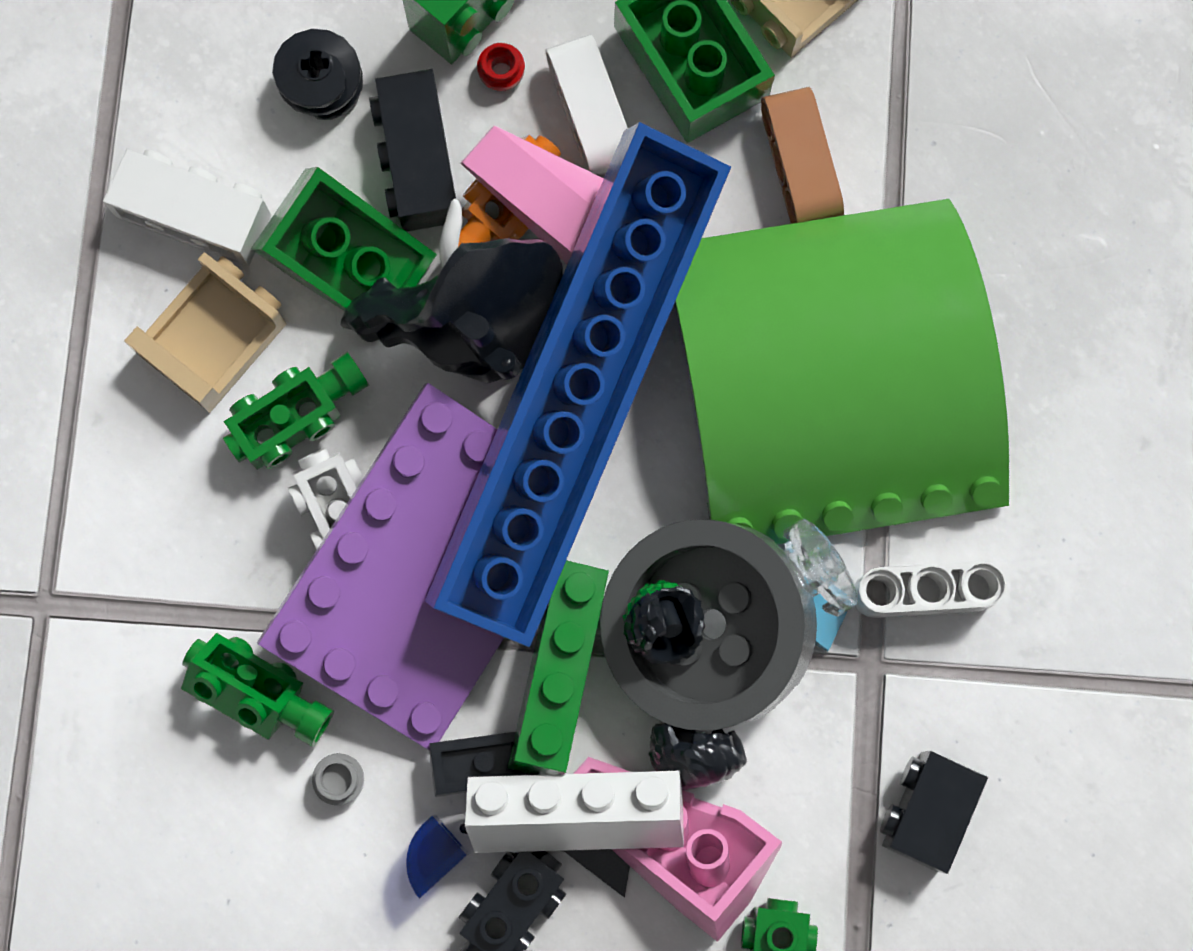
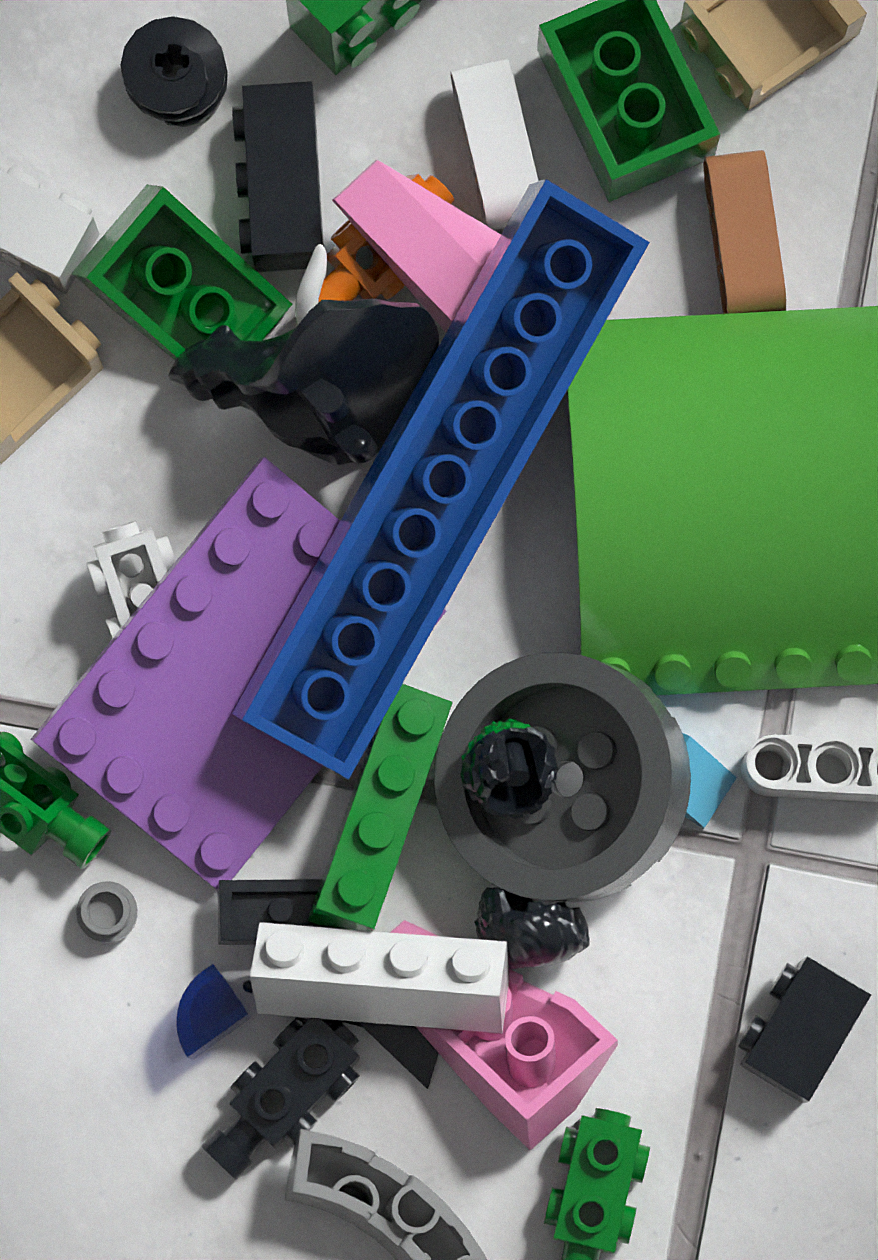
camera: 10 degrees right, 0 degrees up
green brick [223,352,369,470] -> none
red plate [477,43,525,91] -> none
clear plate [783,519,858,617] -> none

